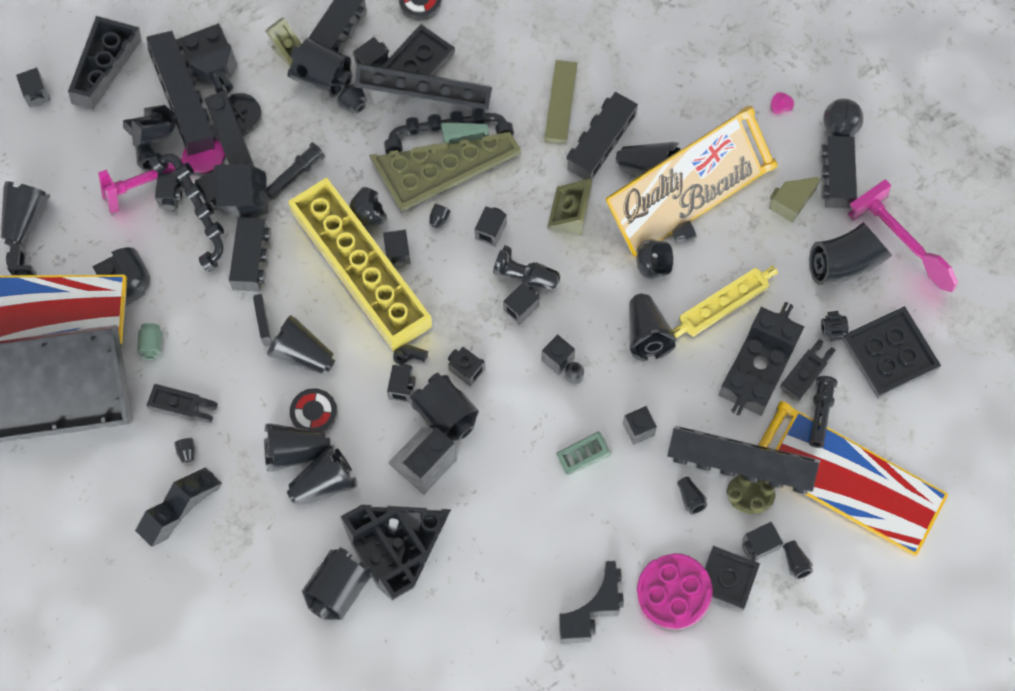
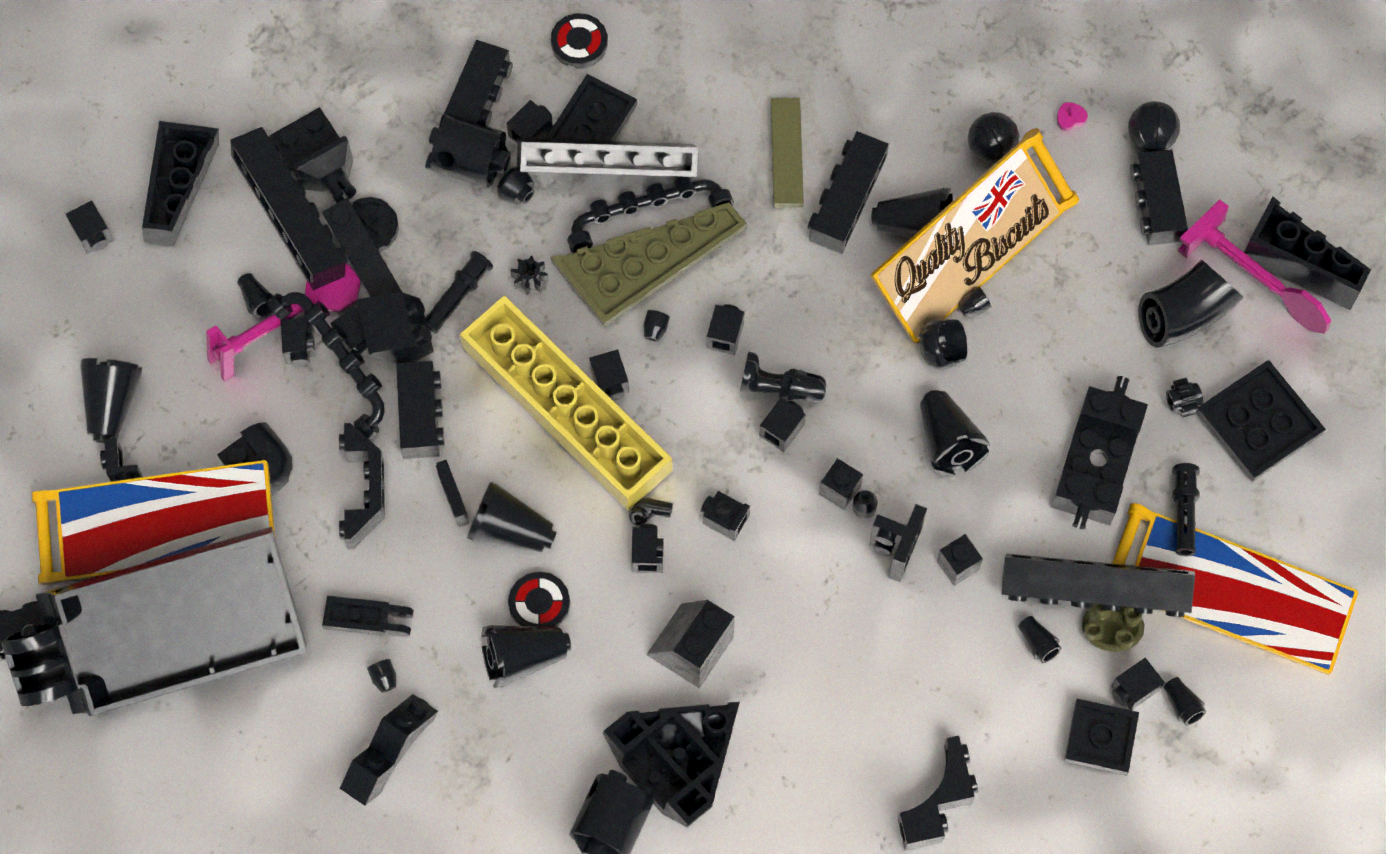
camera: 10 degrees left, 0 degrees up
black brick [123,105,176,147] -> none
sand green brick [137,323,162,360] -> none
olive slope [265,18,302,67] -> none
black cone [287,444,358,505] -> none
black hair [349,186,387,226] -> none
black cylinder [410,373,479,441] -> none
sand green slope [441,123,489,144] -> none
olive slope [547,179,592,235] -> none
sand green slope [556,431,612,475] -> none
dark pink tile [637,553,713,629] -> none
light yellow plate [672,265,778,338] -> none
olive slope [769,177,820,223] -> none
black hinge [780,338,836,401] -> none
none -> black slope [339,423,385,549]
none -> black gear [511,255,548,295]
none -> black bracket [869,504,927,582]
none -> black piece [968,112,1020,164]
none -> black wedge [1244,196,1371,310]

